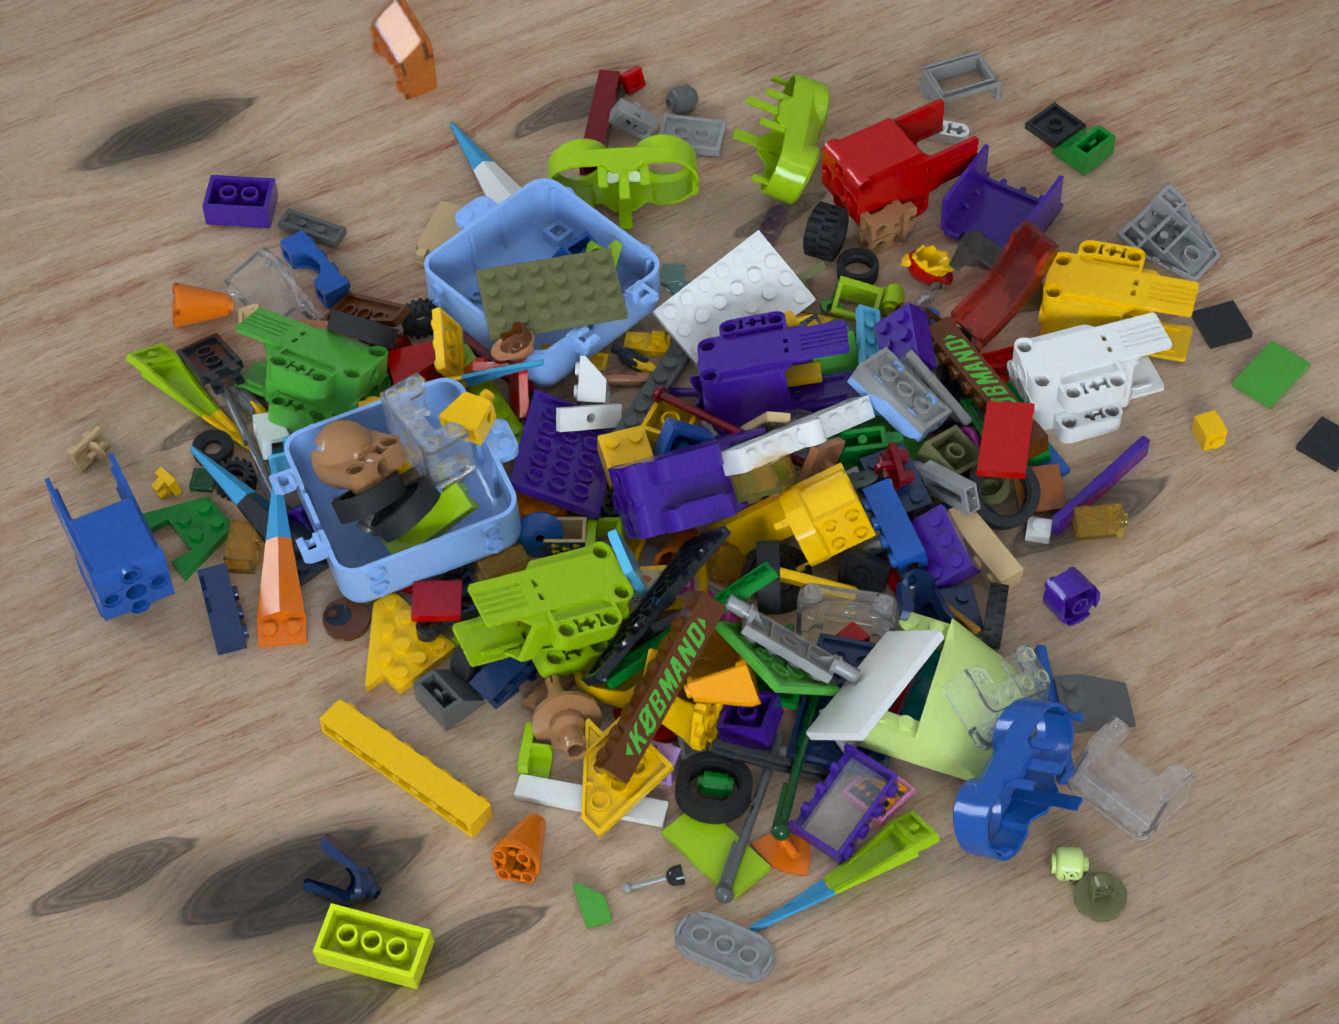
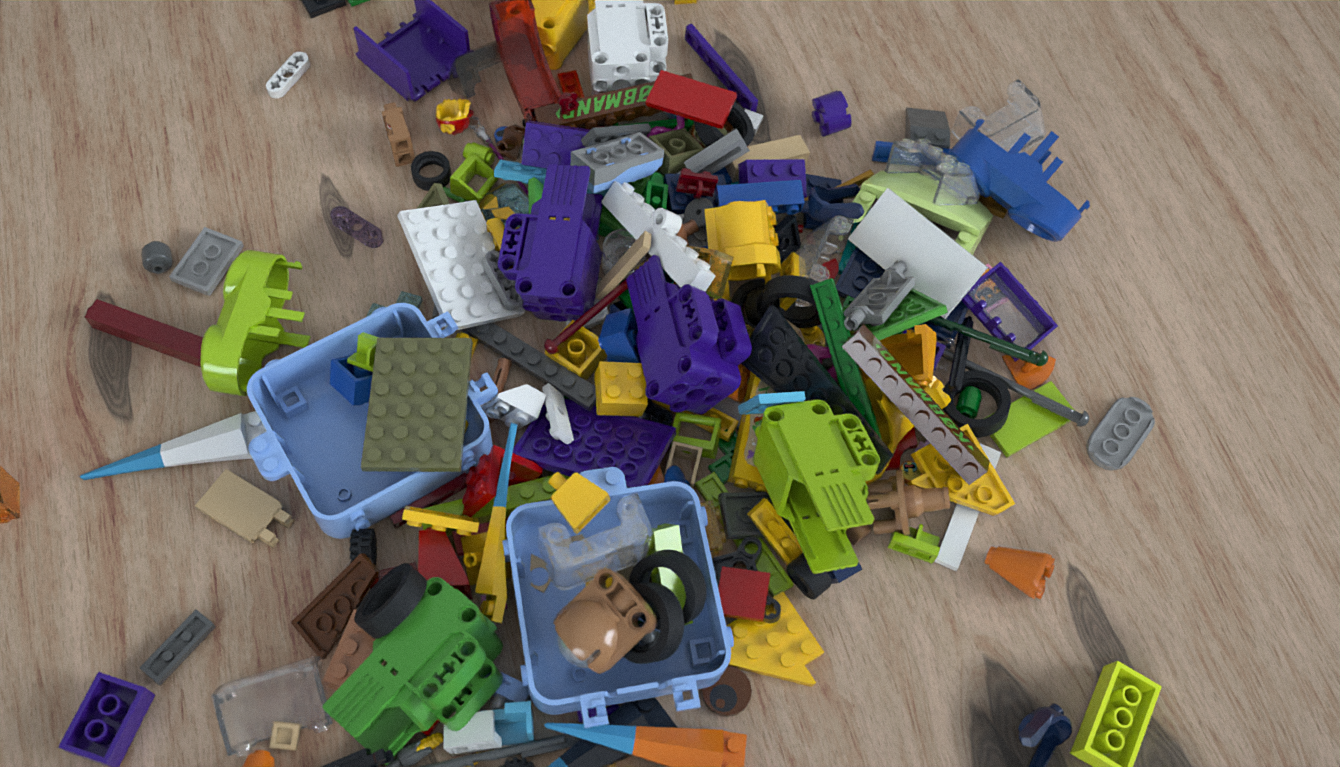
camera: 85 degrees left, 10 degrees up
blue arch [280,230,351,310] -> none
yellow brick [319,699,493,839] -> none
dark grey slope [413,669,485,730] -> none
nougat piece [491,321,535,363] -> none
bright green tile [573,883,612,929] -> none
light grey piece [608,98,658,140] -> none
black piece [610,344,657,374] -> none
red tile [620,65,646,95] -> none
hinge [622,864,686,893] -> none
dark purple plant [671,376,705,410] -> none
lime piece [733,73,830,205] -> none
lime plate [750,810,940,932] -> none
black tyre [803,201,849,262] -> none
red piece [821,98,979,226] -> none
light grey piece [918,50,1002,115] -> none
black tyre [982,582,1009,650] -> none
yellowish green head [1050,847,1089,881] -> none
clear yellow brick [1072,503,1129,541] -> none
olive tile [1074,872,1127,922] -> none
none -> dark red plate [558,92,579,114]

